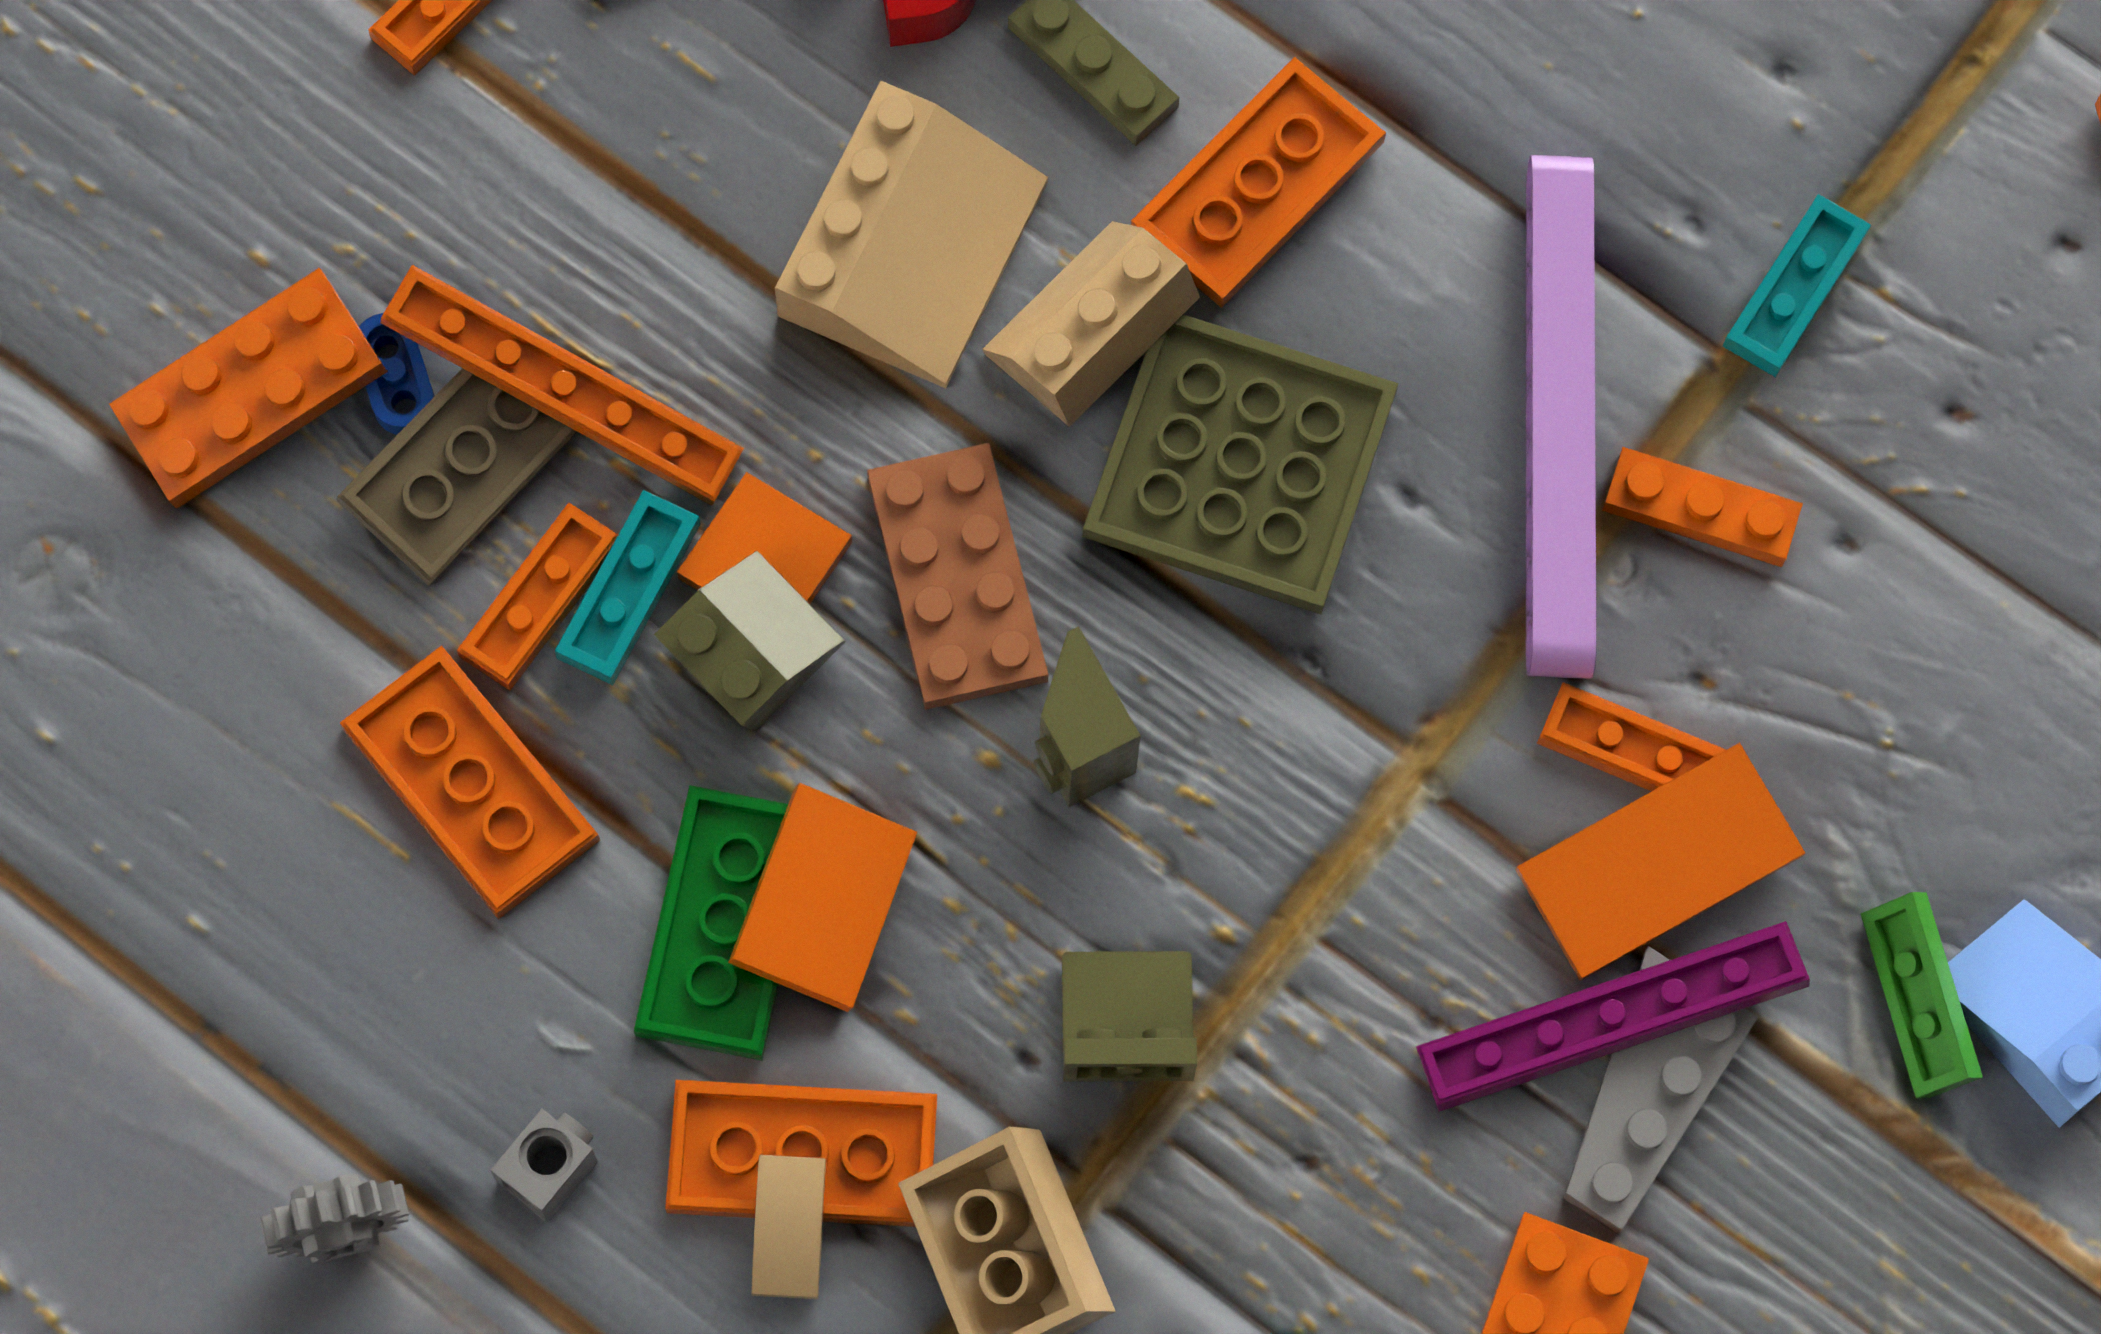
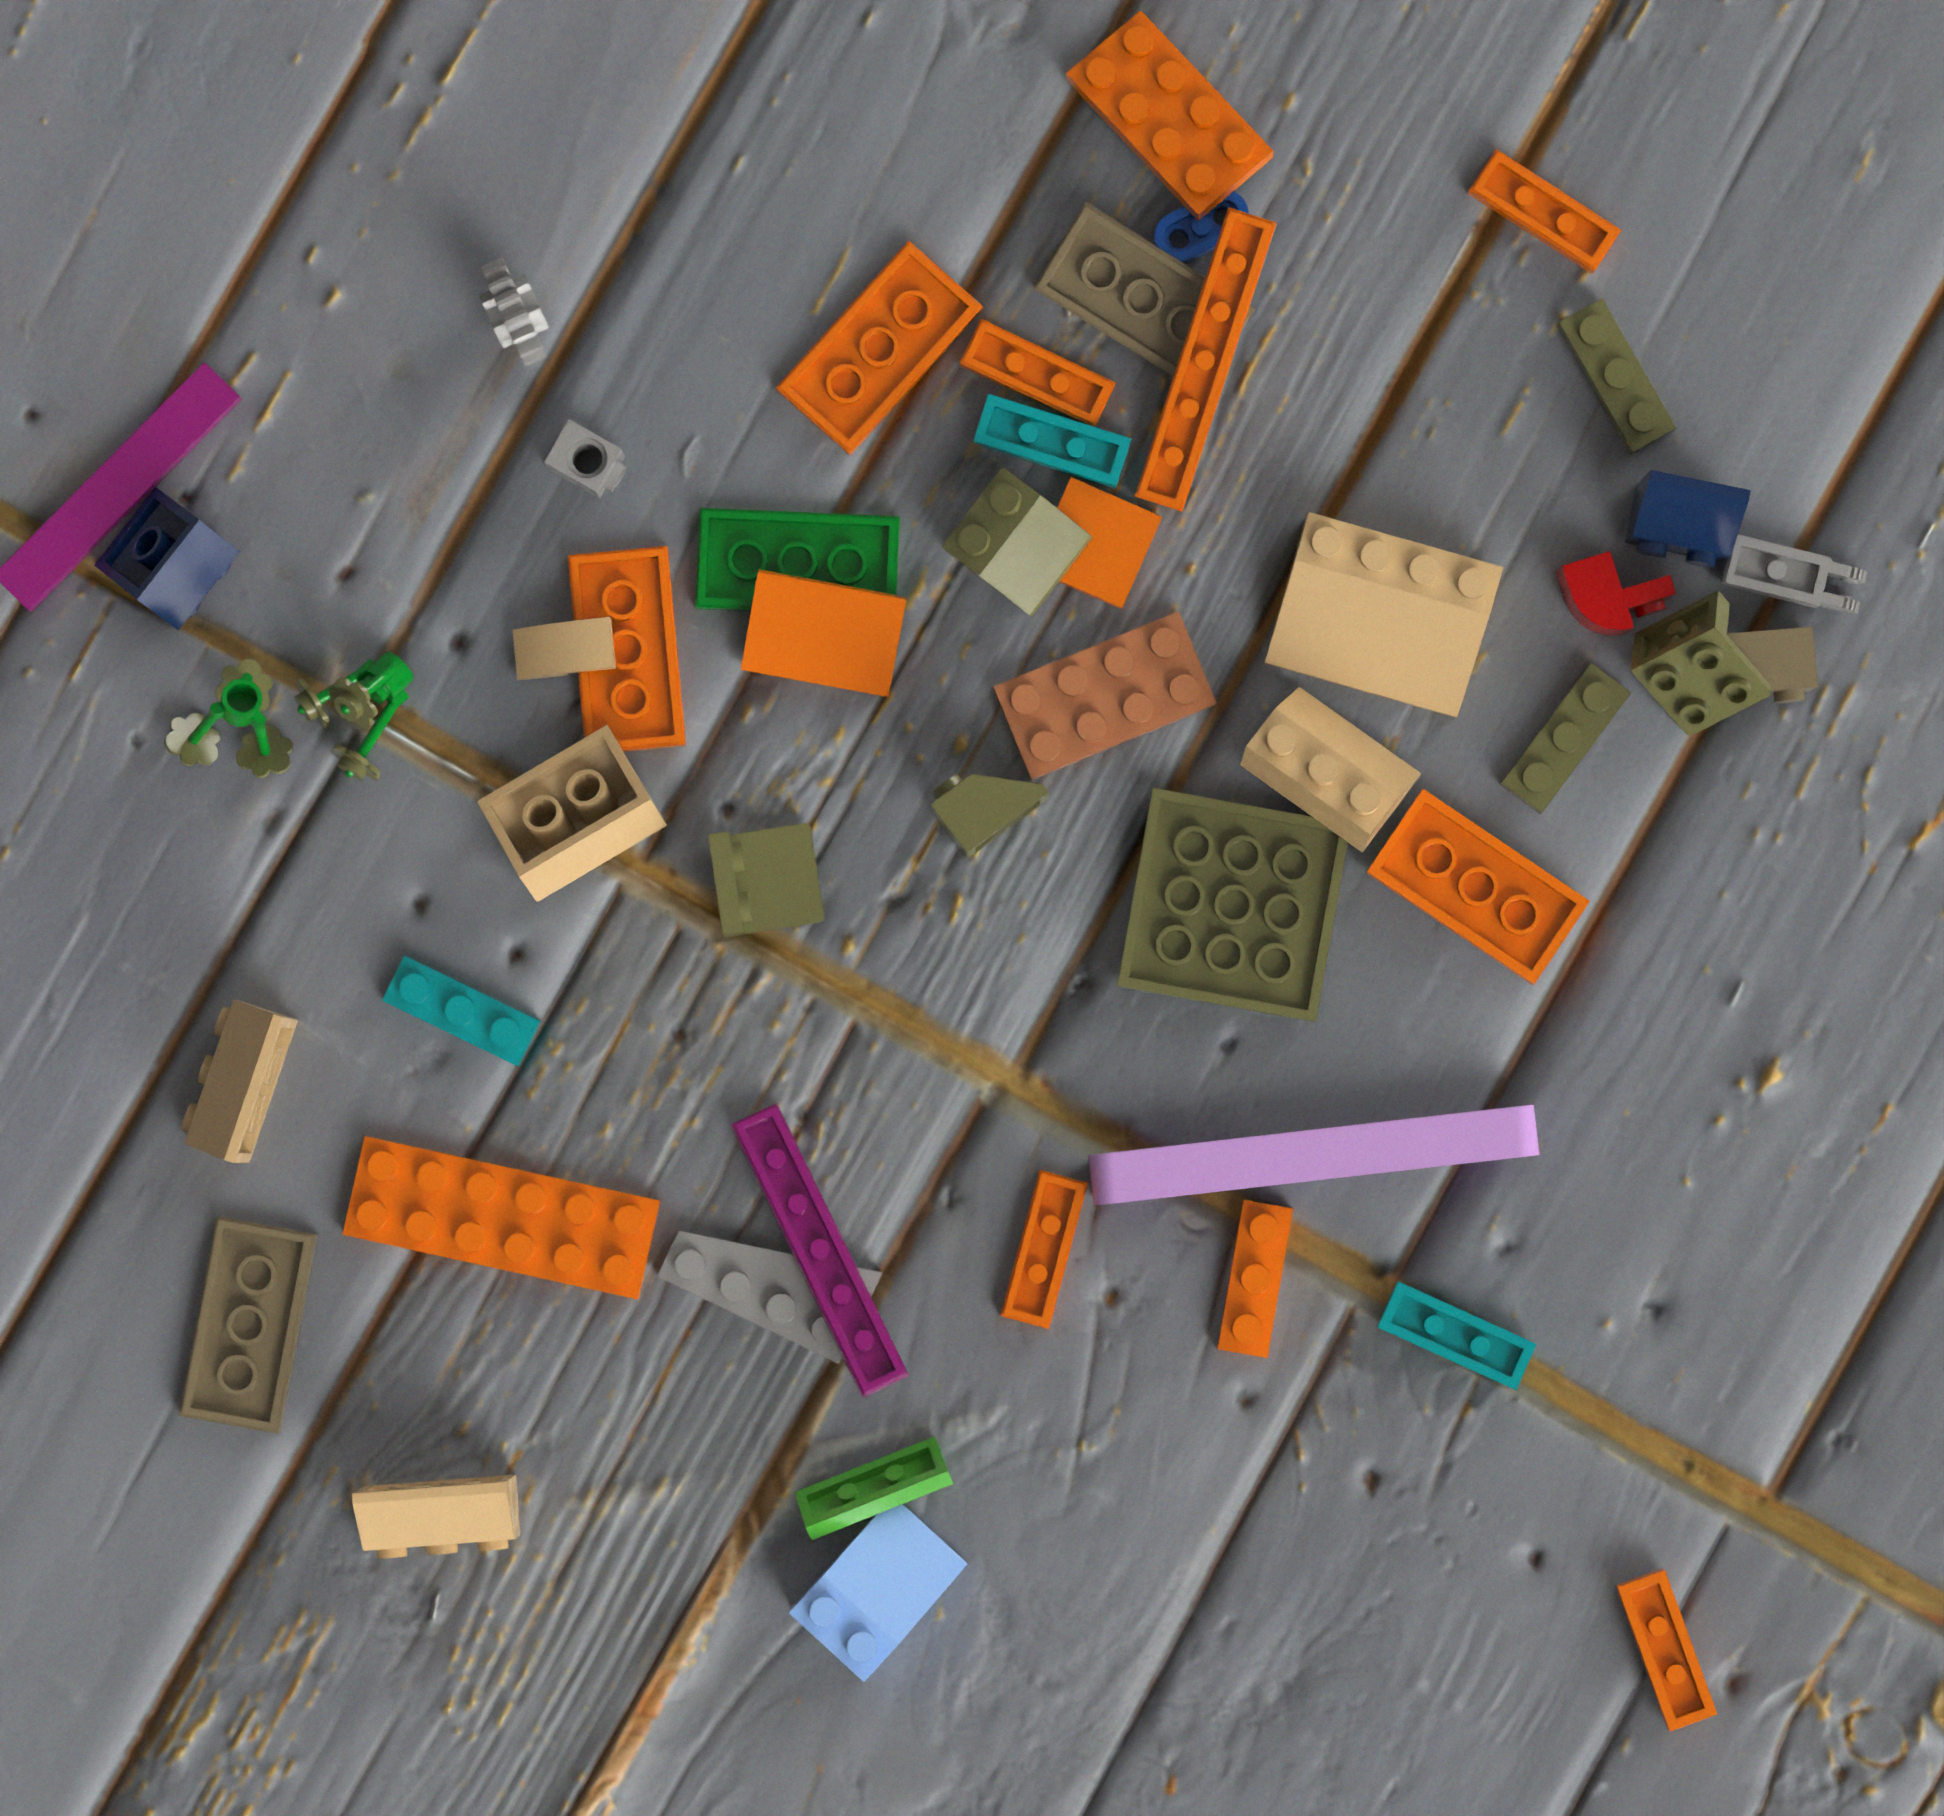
camera: 85 degrees right, 15 degrees up
orange tile [1515,742,1806,981] -> none

